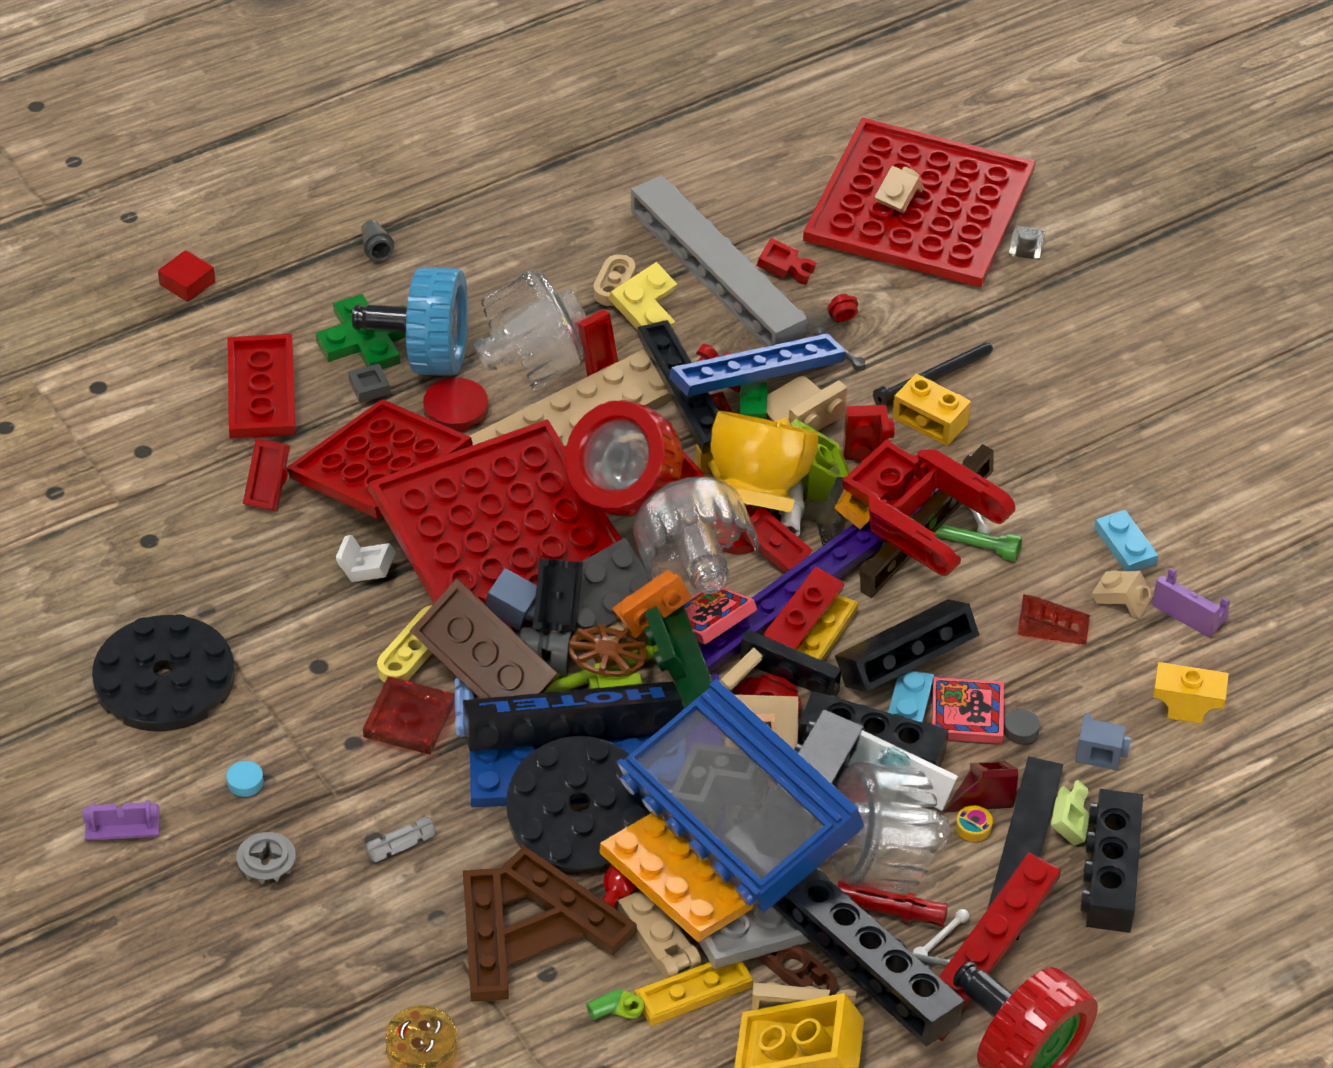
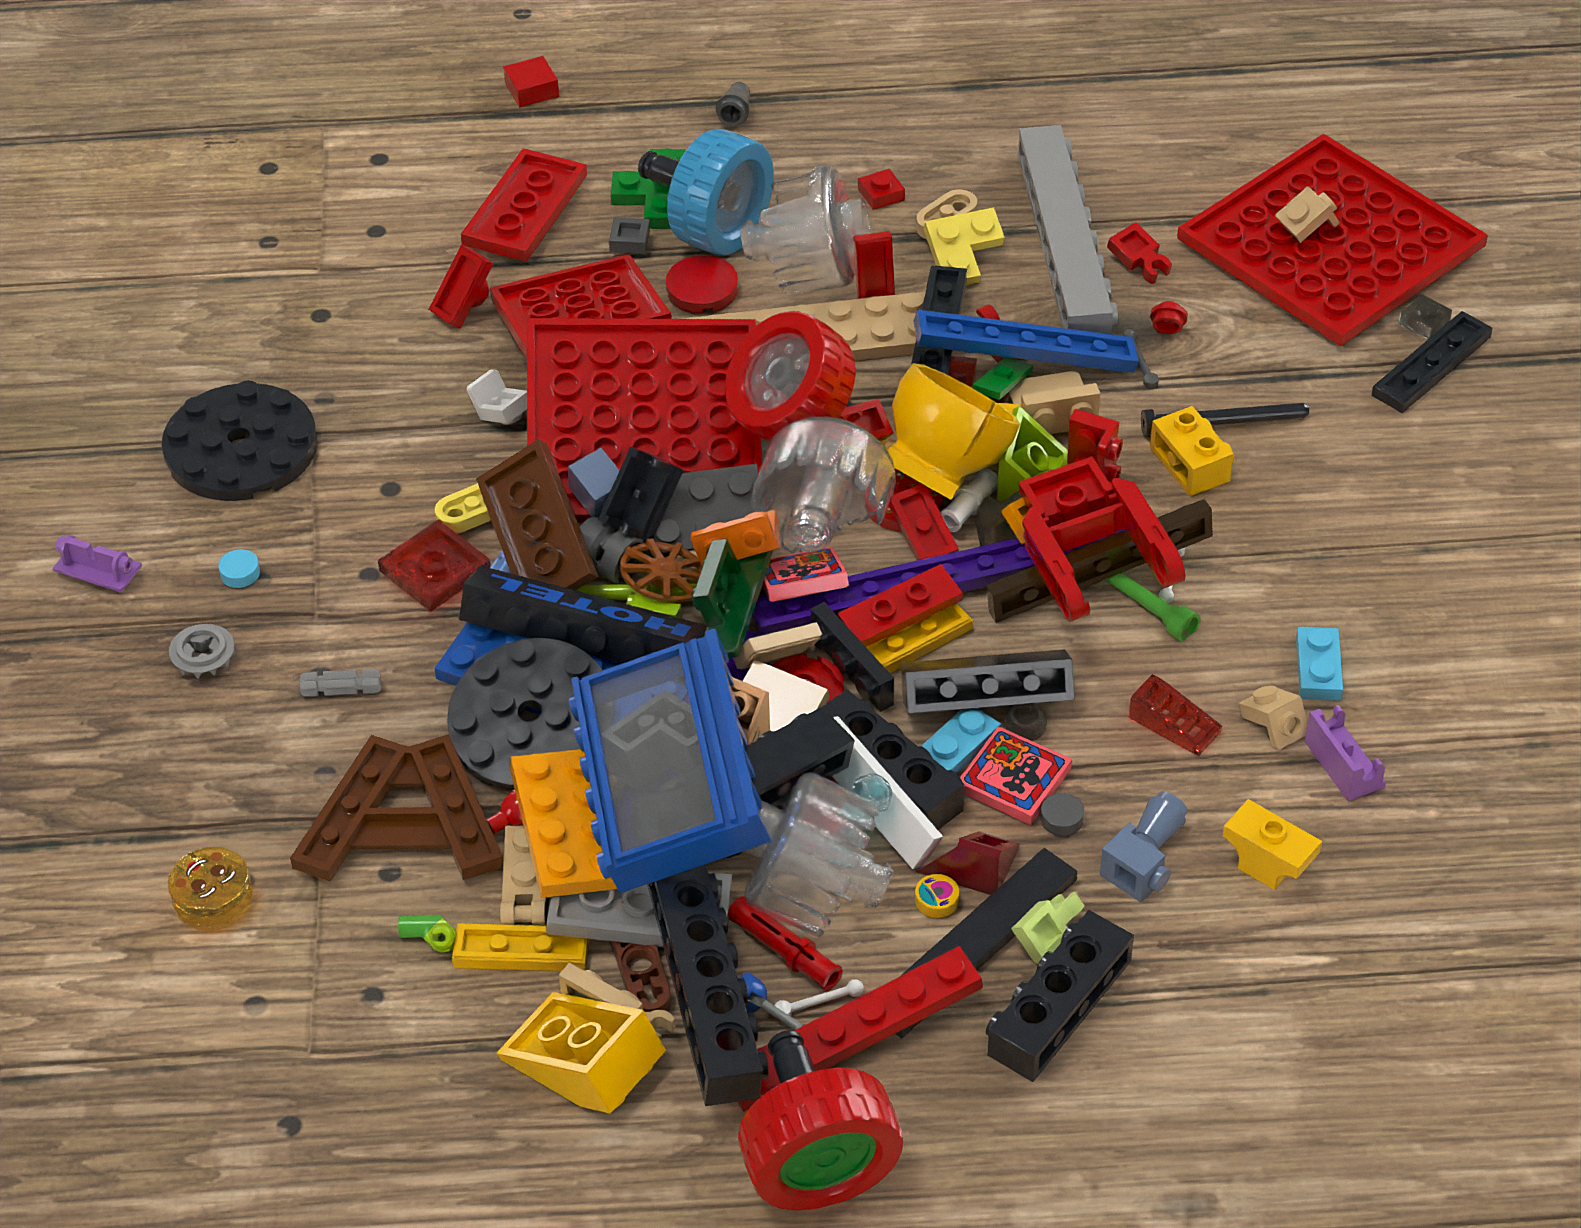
camera: 30 degrees right, 0 degrees up
none -> red plate [858,169,905,210]
none -> clear smoke plate [1005,703,1047,741]
none -> sand blue cone [1135,791,1188,849]
none -> black tile [1371,311,1493,413]

